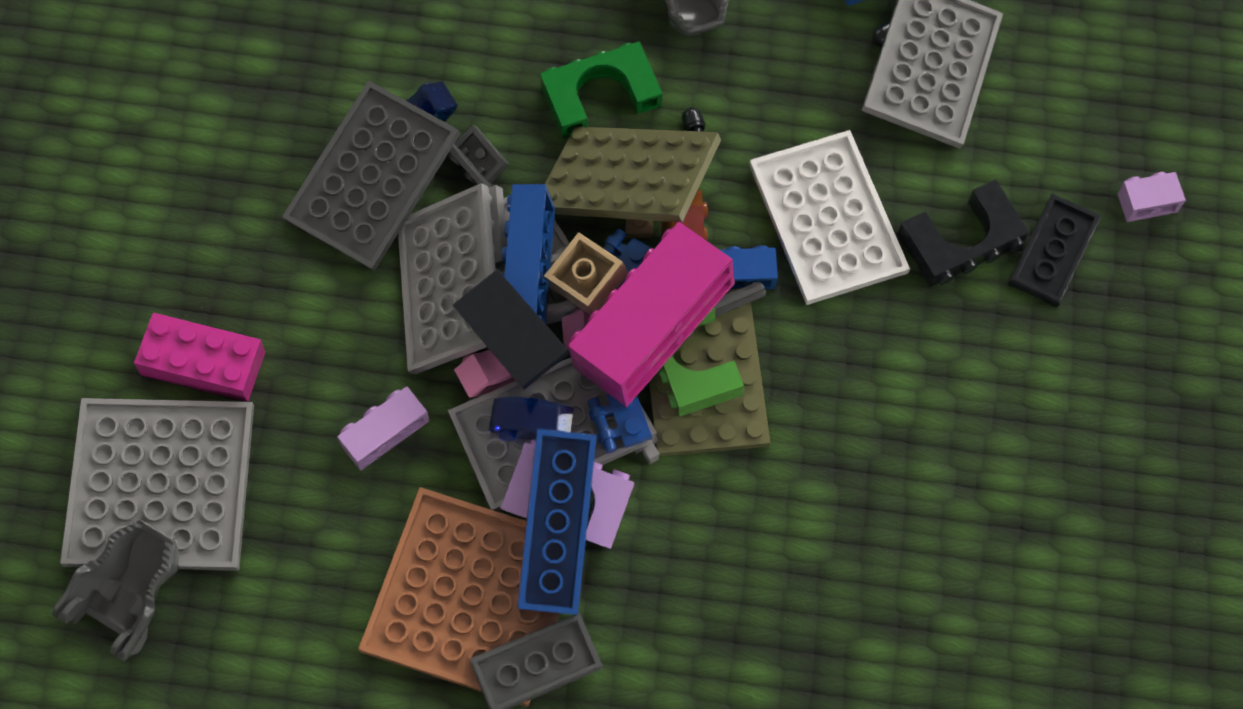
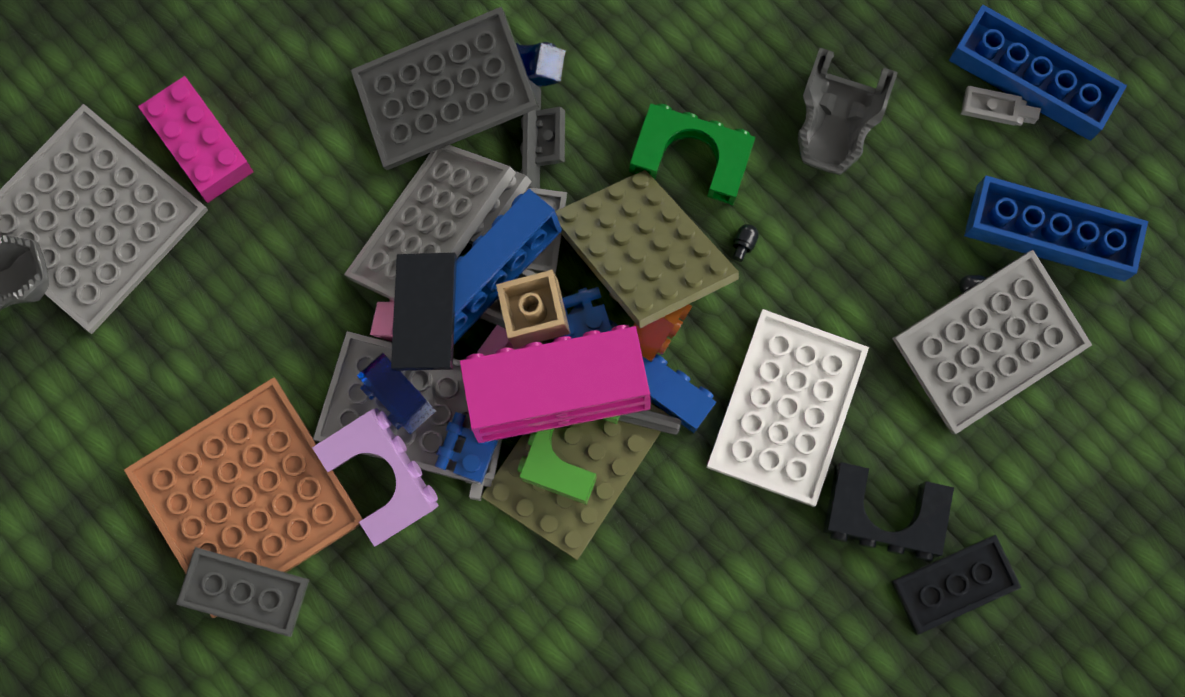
camera: 35 degrees right, 10 degrees up
lavender brick [337,387,429,471] -> none
blue brick [517,429,597,615] -> none
lavender brick [1117,172,1186,222] -> none

